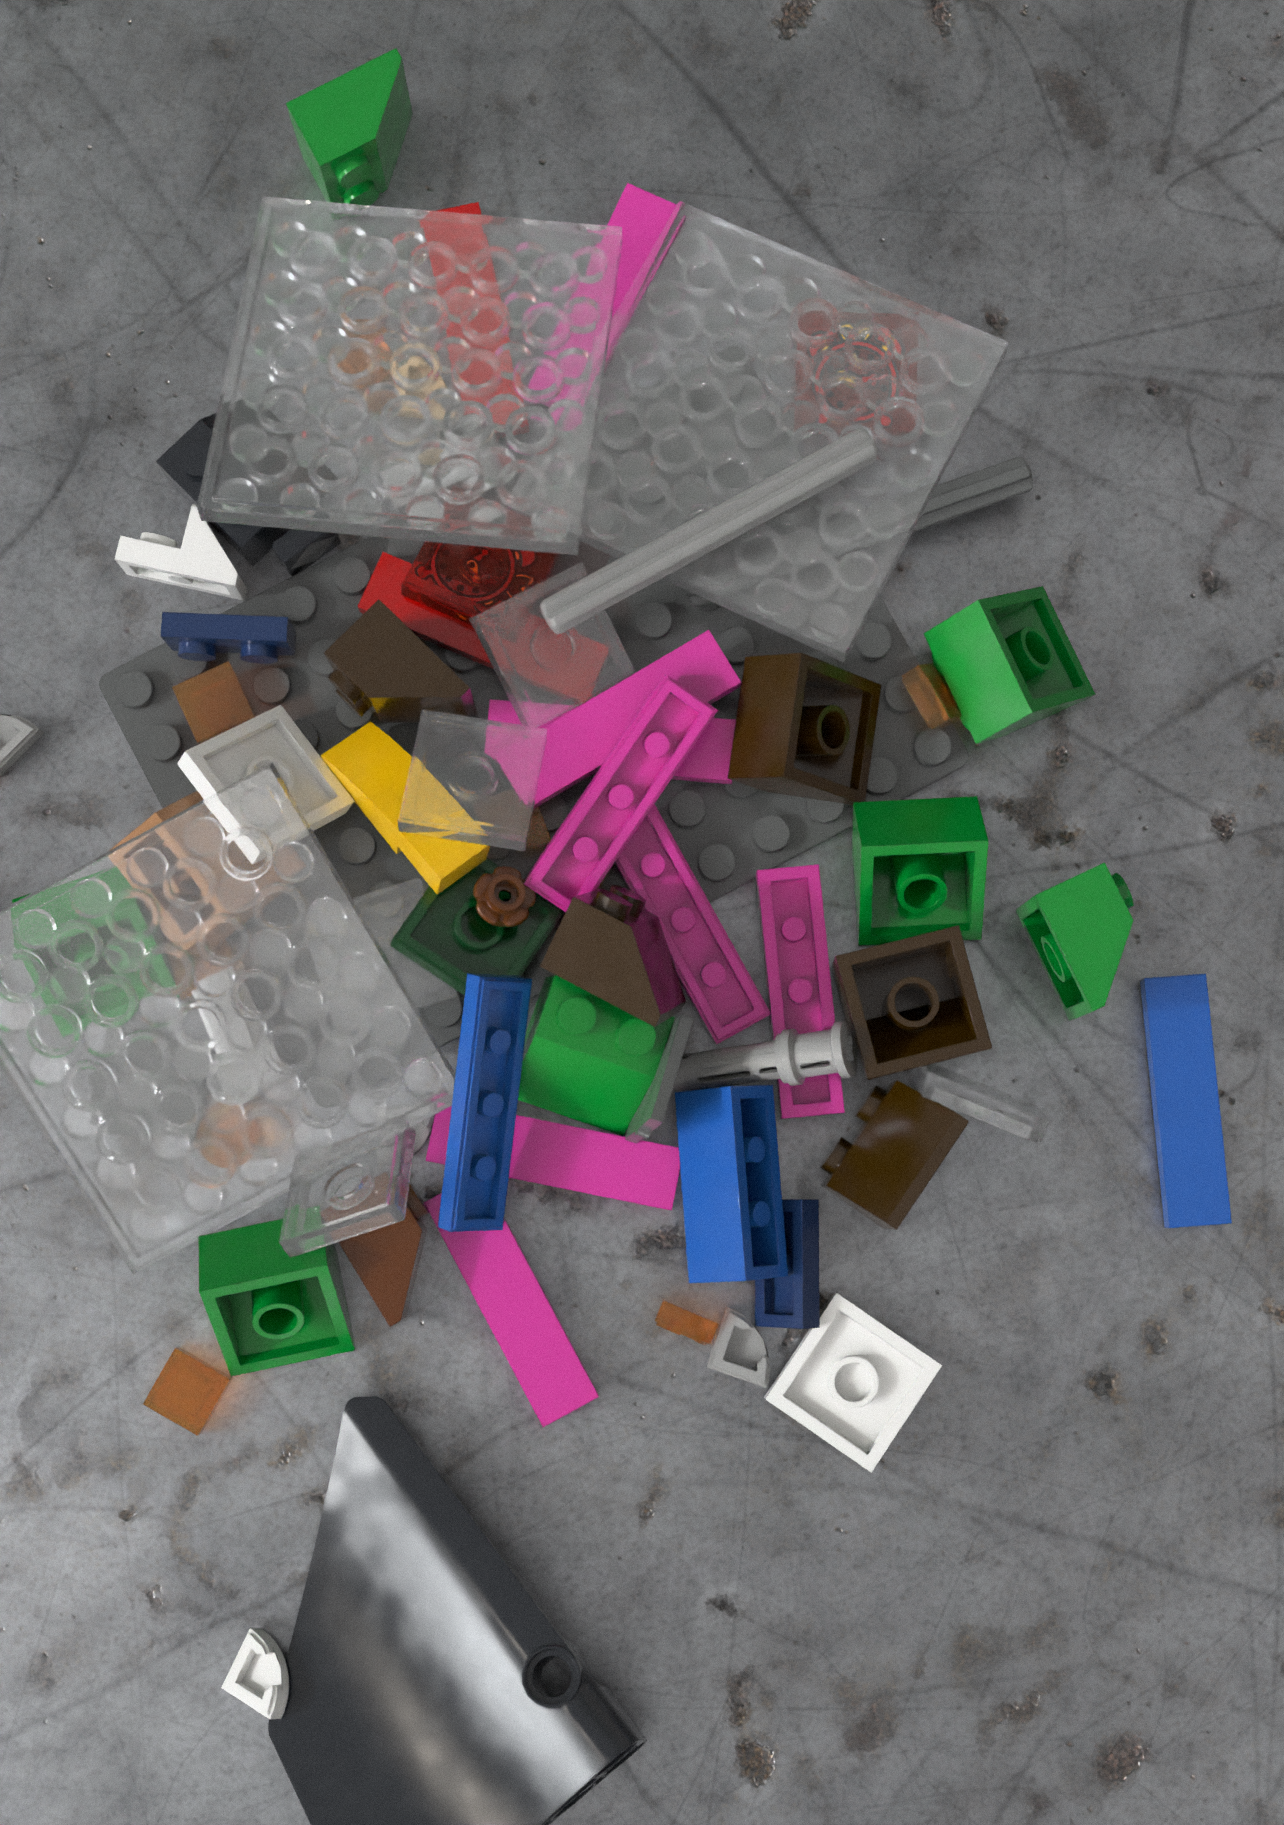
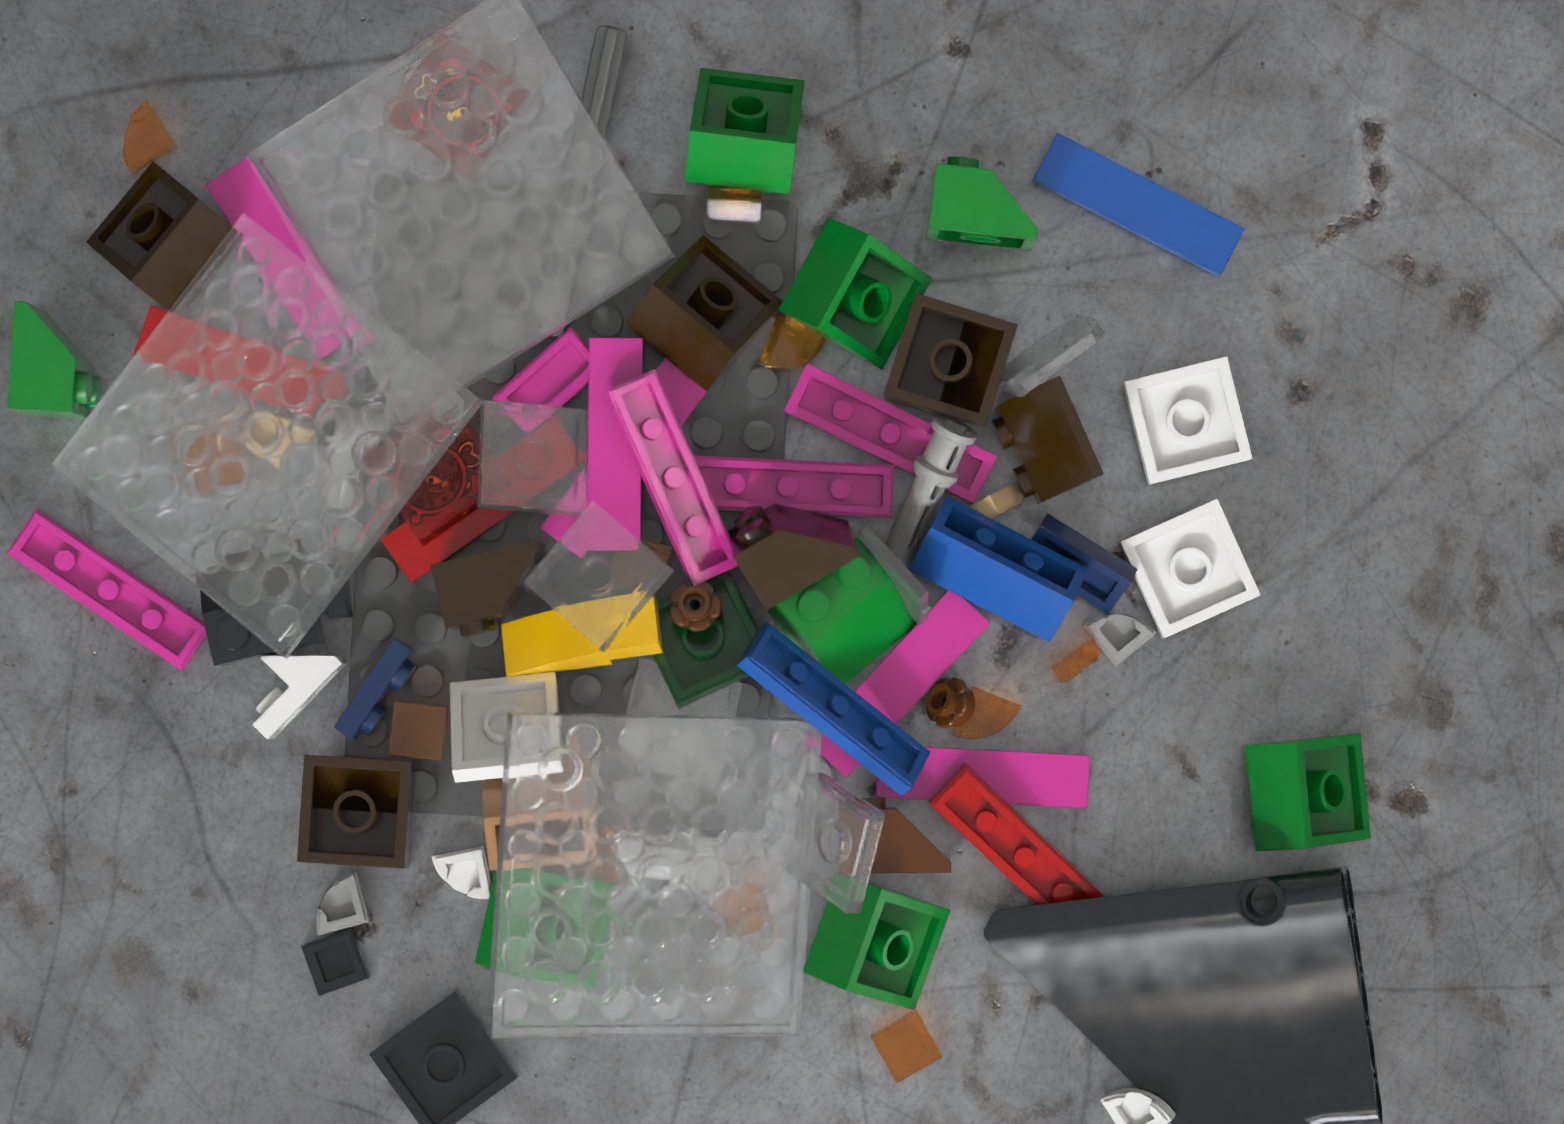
camera: 55 degrees left, 5 degrees up
light grey axle [540,428,878,634] -> none
none -> dark pink tile [7,509,207,671]
none -> dark brown slope [86,161,240,314]
none -> clear orange tile [123,100,177,175]
none -> dark brown slope [297,755,413,869]
none -> white tile [432,845,492,899]
none -> dark pink tile [492,327,589,437]
none -> clear orange tile [758,315,827,369]
none -> reddish brown plate [927,677,975,728]
none -> red tile [929,763,1107,905]
none -> clear orange tile [952,686,1021,739]
none -> tan tile [969,482,1025,519]
none -> white plate [1123,356,1253,485]
none -> green slope [1245,734,1371,851]

